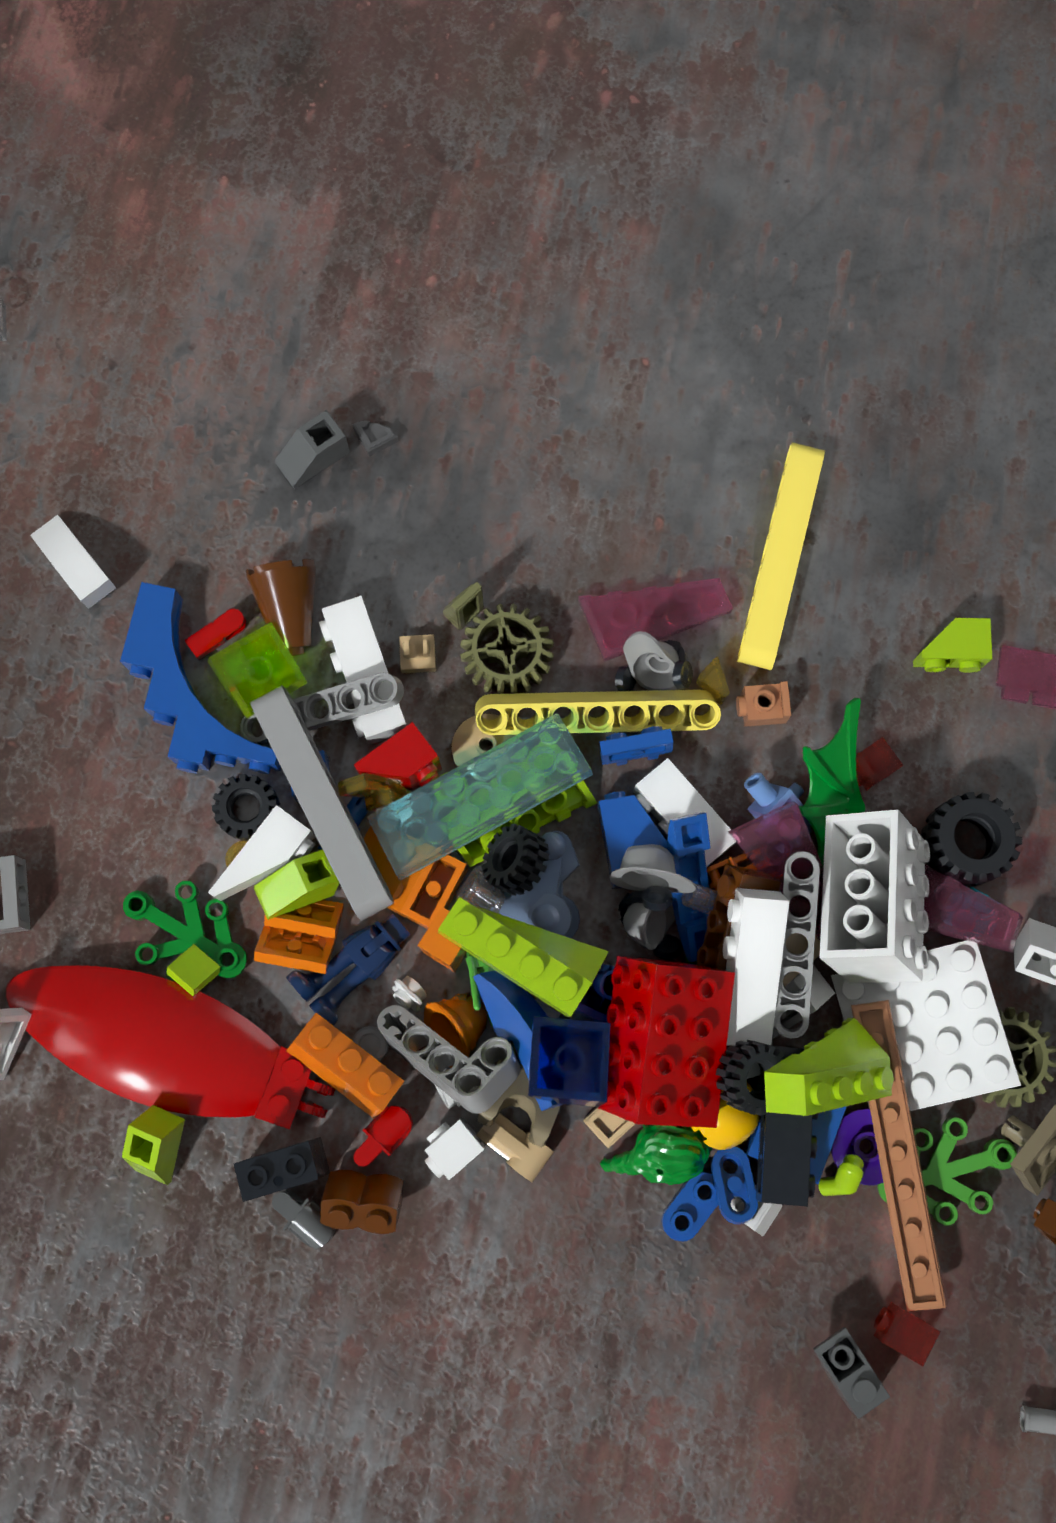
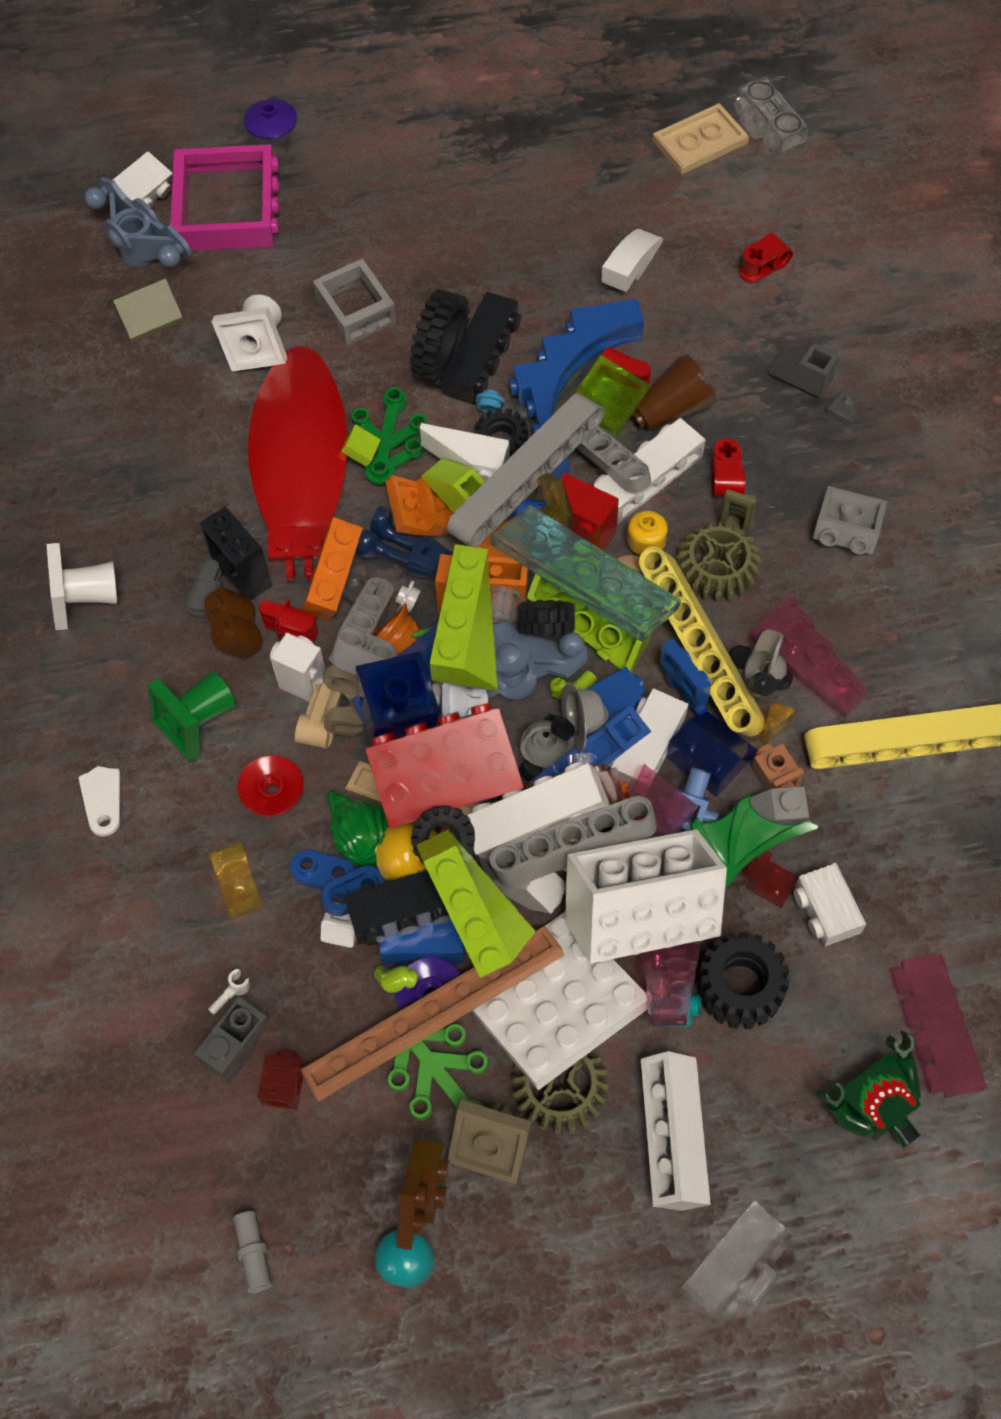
camera: 70 degrees right, 15 degrees down
lime slope [122,1105,185,1185] -> none
tan tile [399,634,436,673] -> none
lime slope [913,618,992,673] -> none
none -> white plant [46,543,117,630]
none -> white piece [79,766,121,837]
none -> green plant [147,671,235,763]
none -> white hand [208,969,250,1015]
none -> clear yellow slope [209,842,263,919]
none -> red dish [237,755,304,817]
none -> black tyre [410,289,470,386]
none -> black brick [441,291,522,405]
none -> dark azure plate [475,390,505,414]
none -> lime arm [549,670,597,700]
none -> yellow head [627,511,668,555]
none -> clear blue slope [666,711,757,797]
none -> red piece [710,438,746,498]
none -> light grey slope [733,787,809,824]
none -> red piece [739,232,793,283]
none -> white brick [793,863,866,947]
none -> light grey plate [813,486,887,554]

